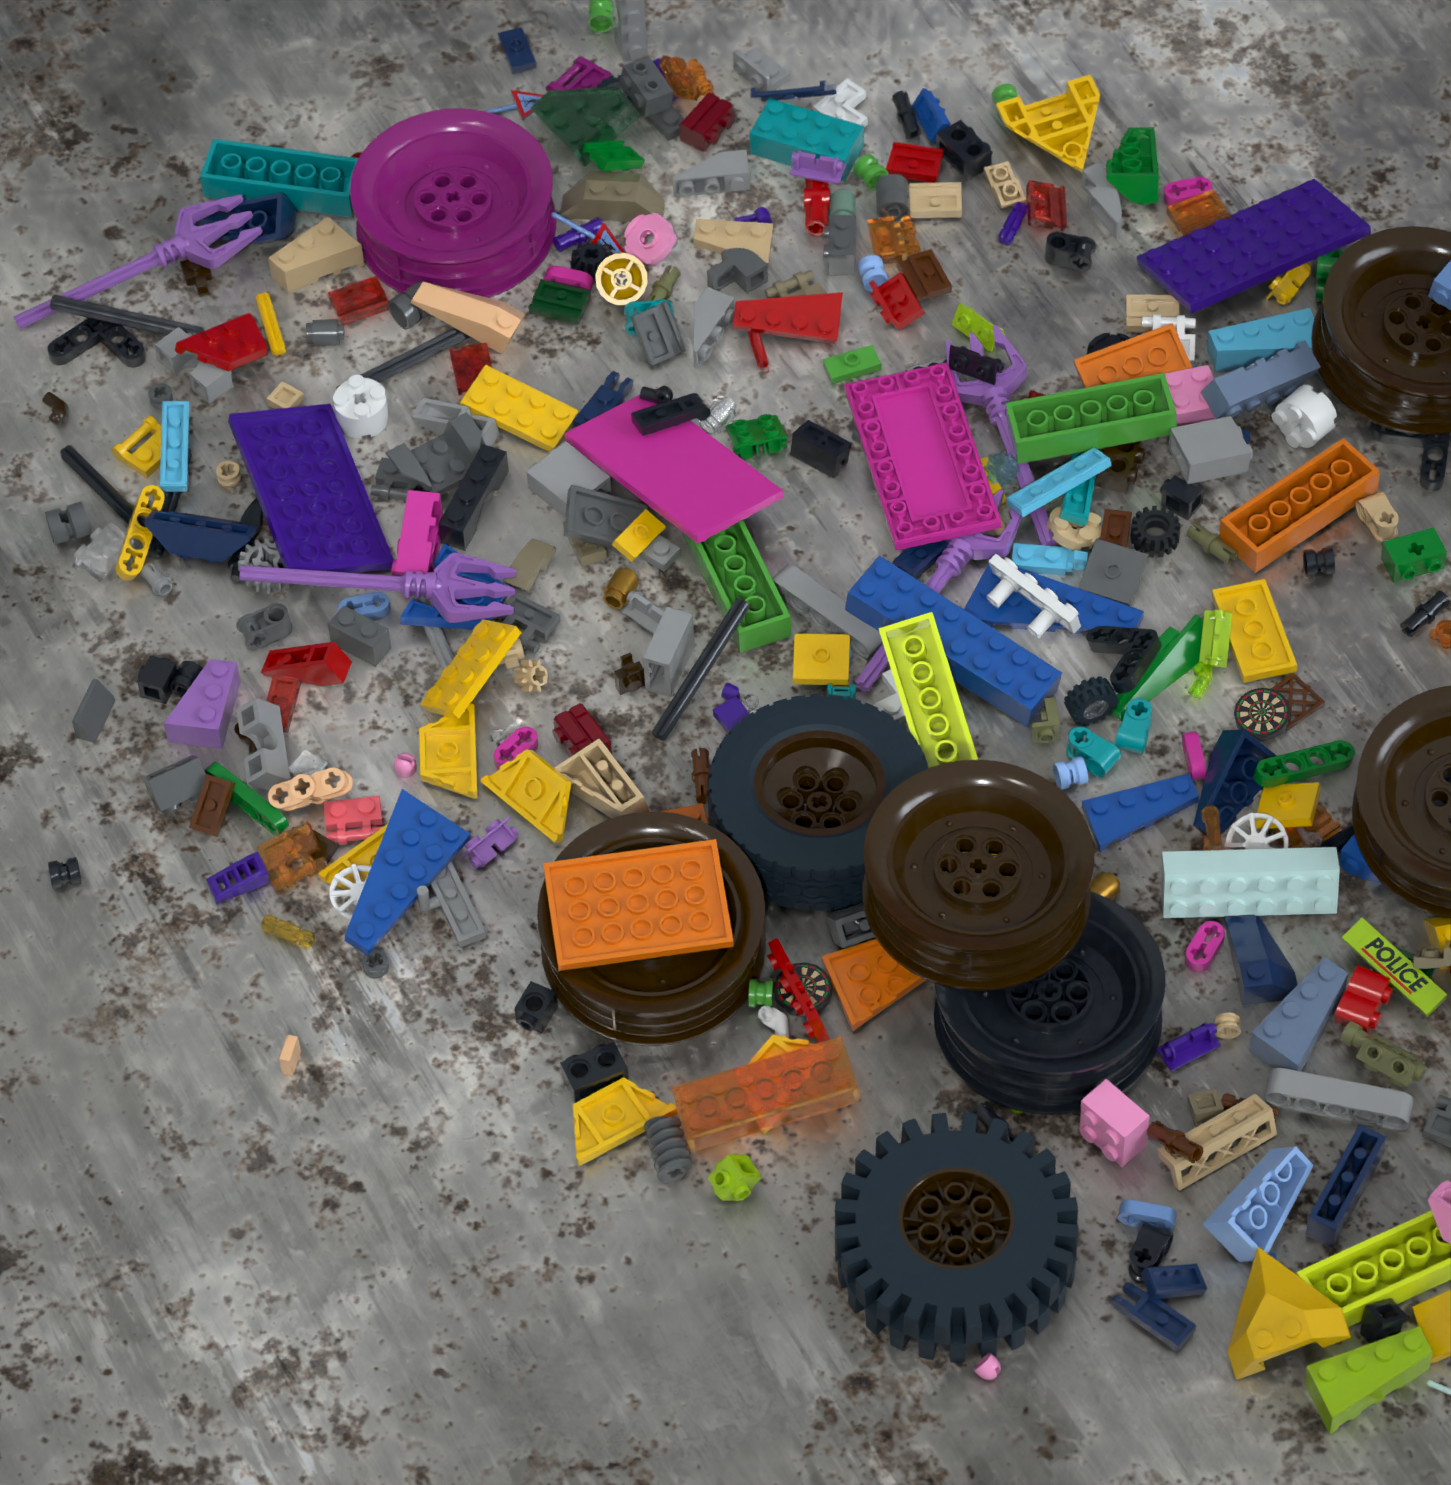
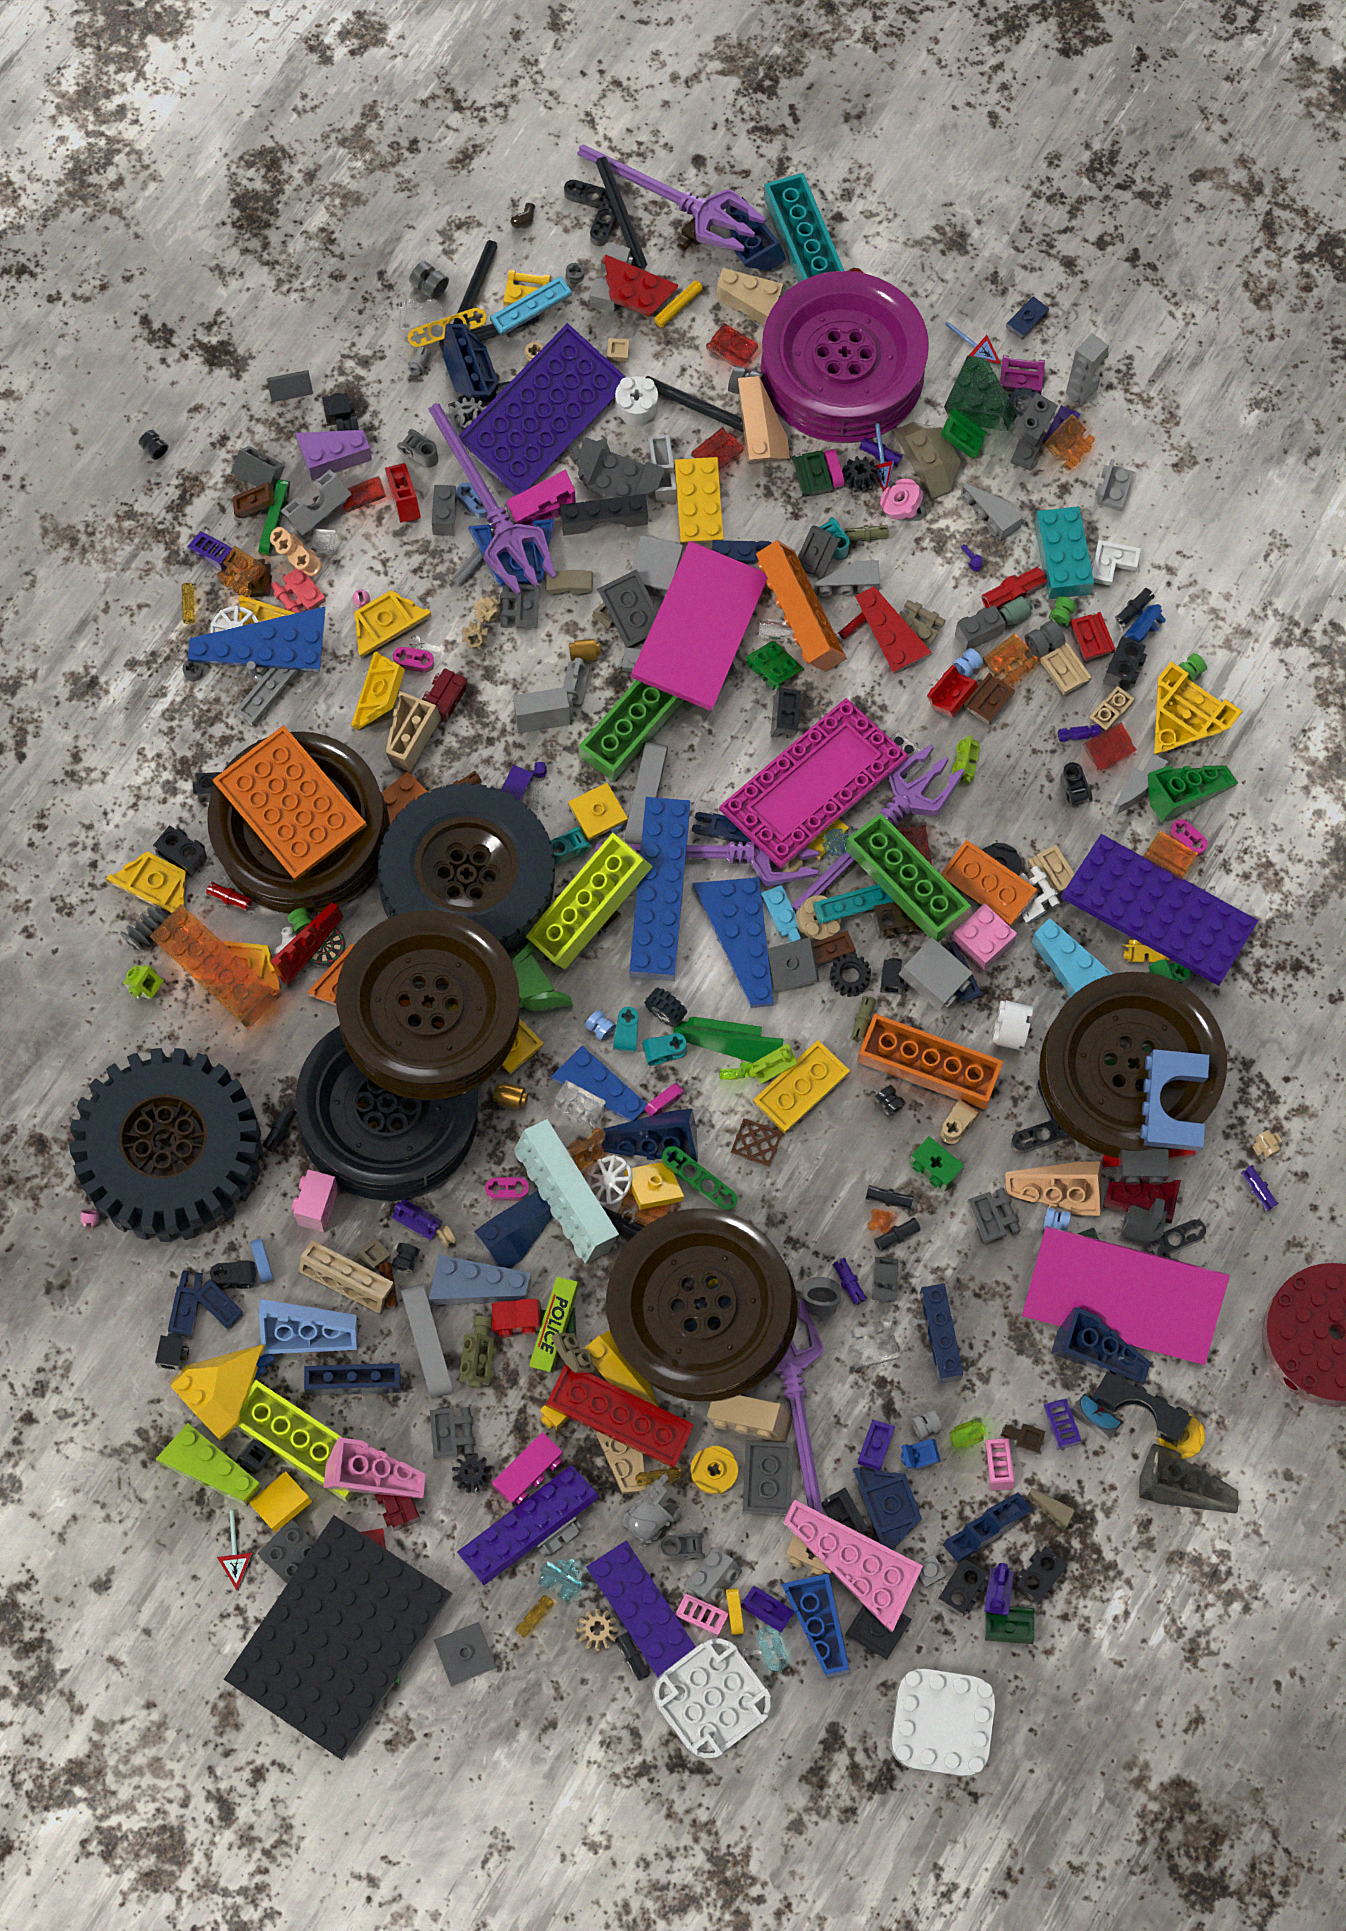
camera: 55 degrees right, 15 degrees up
light nougat tile [279,1035,301,1076] -> none
dark grey brick [306,319,344,346] -> none
yellow plate [420,619,522,719] -> none
medium lavender hinge [461,816,519,869] -> none
yellow cylinder [596,253,648,305] -> none
yellow plate [612,509,666,562] -> none
dark brown plate [614,652,645,695] -> none
black plate [631,393,711,436] -> none
black arm [640,386,673,404] -> none
black axle [652,598,750,741] -> none
dark red brick [679,92,735,152] -> none
tan wing [693,219,774,269] -> none
dark grey brick [707,248,768,294] -> none
dark blue door [751,80,837,102] -> none
medium lavender hinge [789,150,846,185] -> none
bright green plate [823,345,882,384] -> none
black hinge [948,345,1005,385] -> none
white plate [986,554,1081,639] -> none
medium azure tile [1006,447,1112,517] -> none
olive bracket [1031,697,1060,743] -> none
black beam [1086,626,1162,694] -> none
reddish brown pin [1147,1120,1203,1163] -> none
sand blue wedge [1201,340,1321,419] -> none
black tile [1234,688,1291,741] -> none
none -> black brick [155,1333,189,1371]
none -> red pin [206,881,253,911]
none -> black wheel [391,1243,420,1273]
none -> clear brick [555,1080,606,1129]
none -> orange brick [756,540,847,672]

